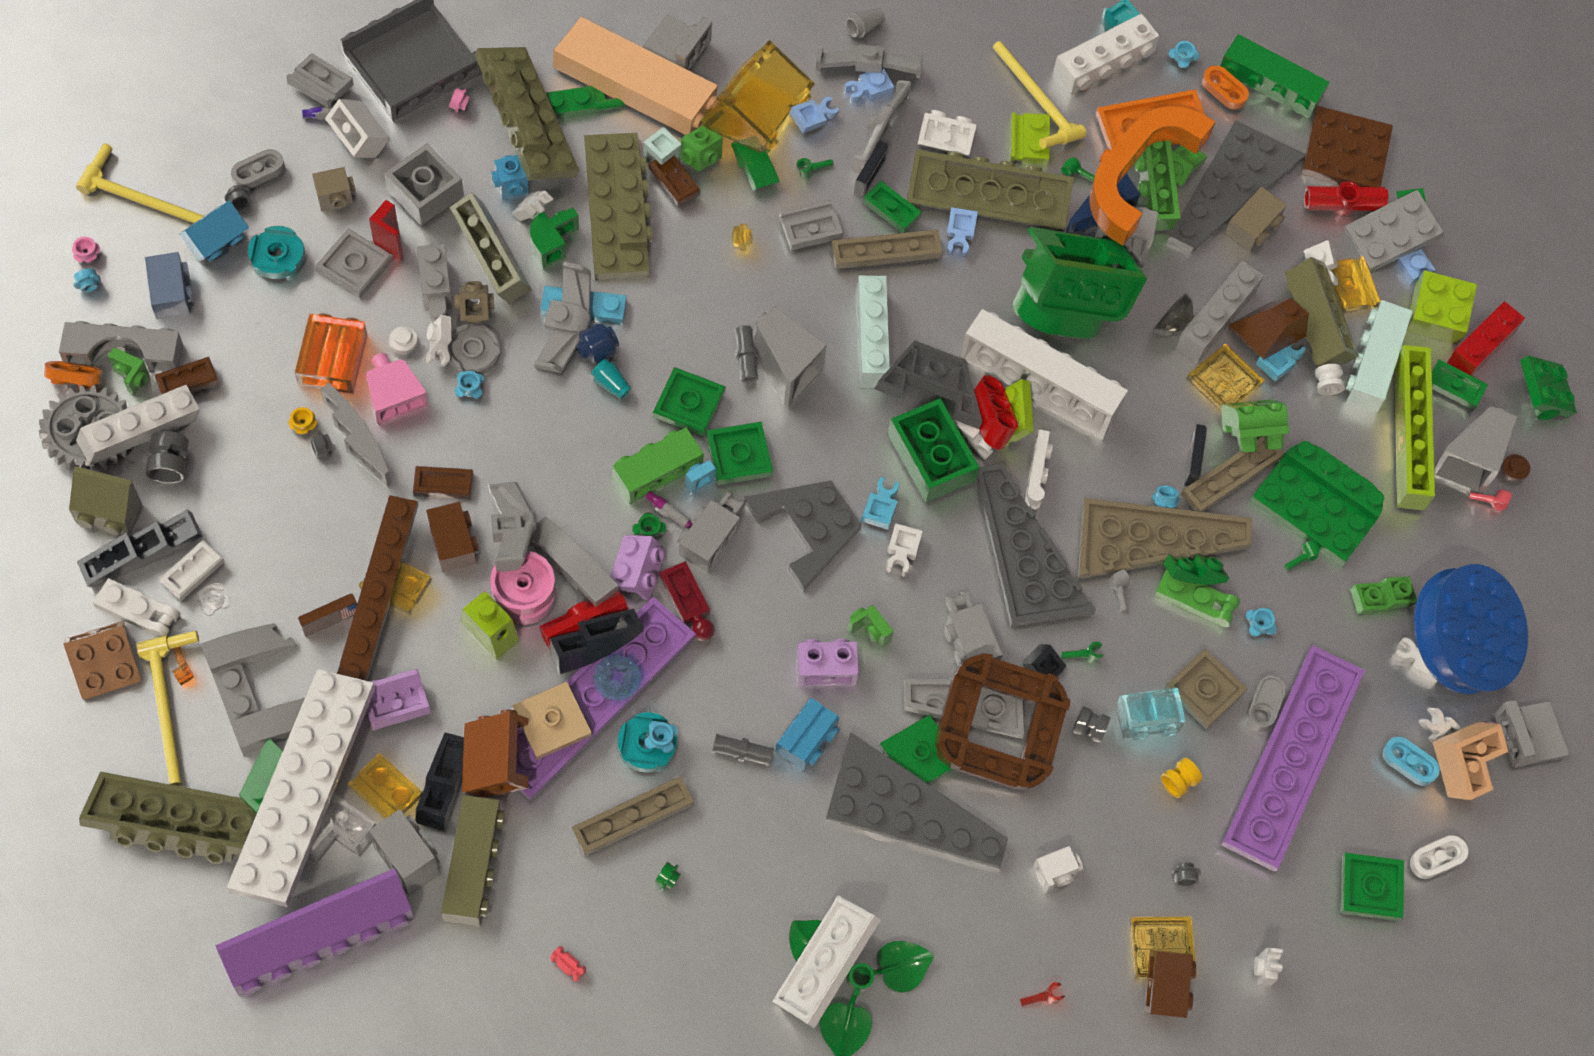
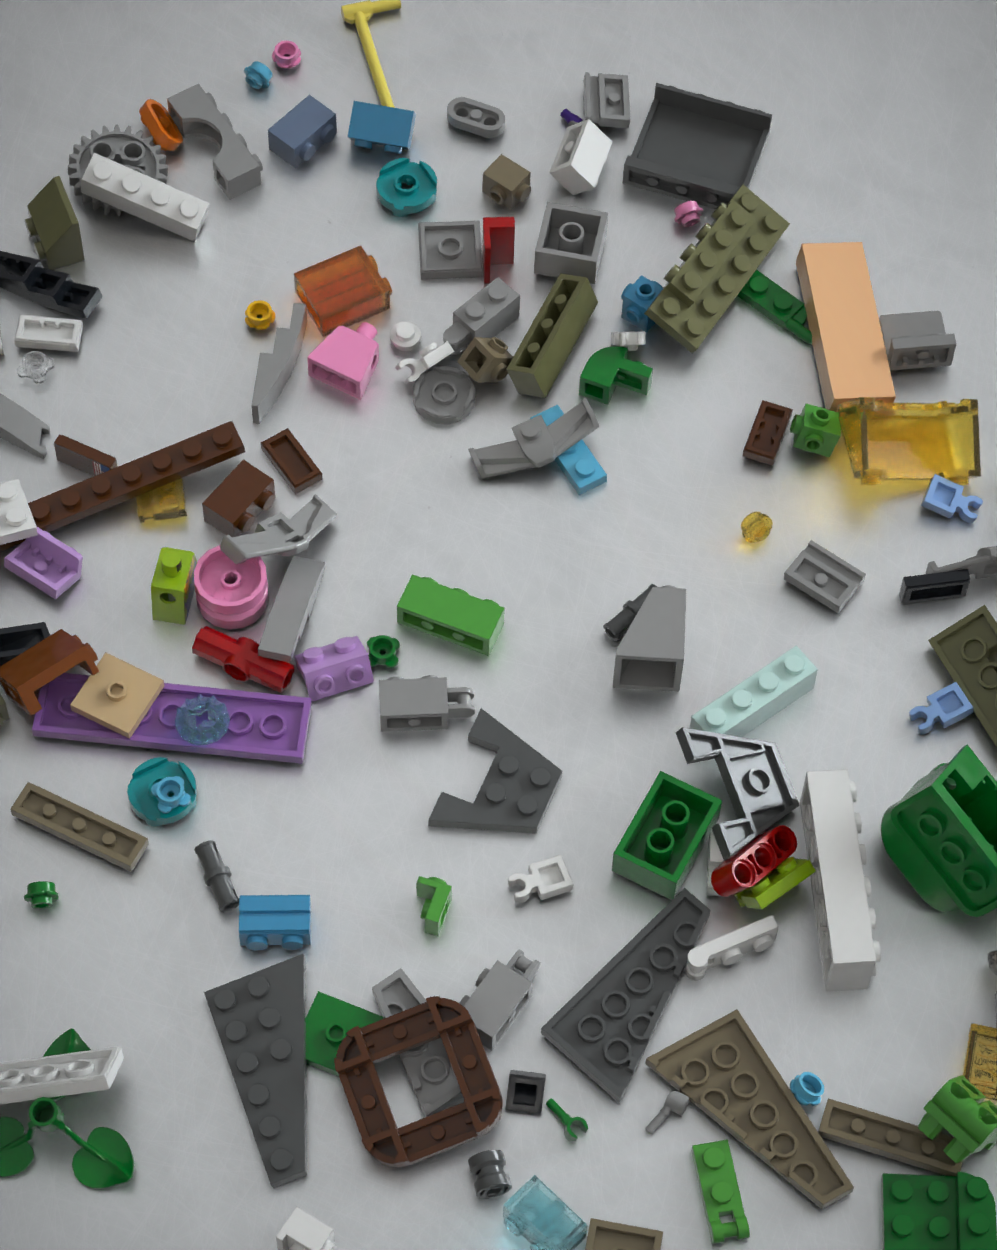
camera: 60 degrees right, 5 degrees down
bright green bracket [108,347,149,395] -> none
dark grey wheel [146,431,189,484] -> none
reddish brown plate [154,357,219,394] -> none
dark grey plate [224,185,251,211] -> none
dark grey plate [309,430,333,458] -> none
medium azure plate [454,371,484,399] -> none
black slope [550,609,643,674] -> none
dark blue head [576,323,619,364] -> none
olive plate [584,133,652,280] -> none
teal cone [590,359,632,400] -> none
light aqua panel [643,127,682,165] -> none
light grey piece [645,491,692,528] -> none
green plate [652,367,726,437] -> none
dark red plate [659,561,715,641] -> none
medium azure plate [685,460,716,494] -> none
green plate [706,421,773,485] -> none
green slope [731,136,780,191] -> none
green hand [796,158,833,179] -> none
lavender brick [796,639,858,686] -> none
dark tan plate [831,229,943,269] -> none
medium azure plate [861,477,899,530] -> none
green plate [863,181,922,233] -> none
green slope [1163,554,1229,585] -> none
black tile [1184,424,1207,486] -> none

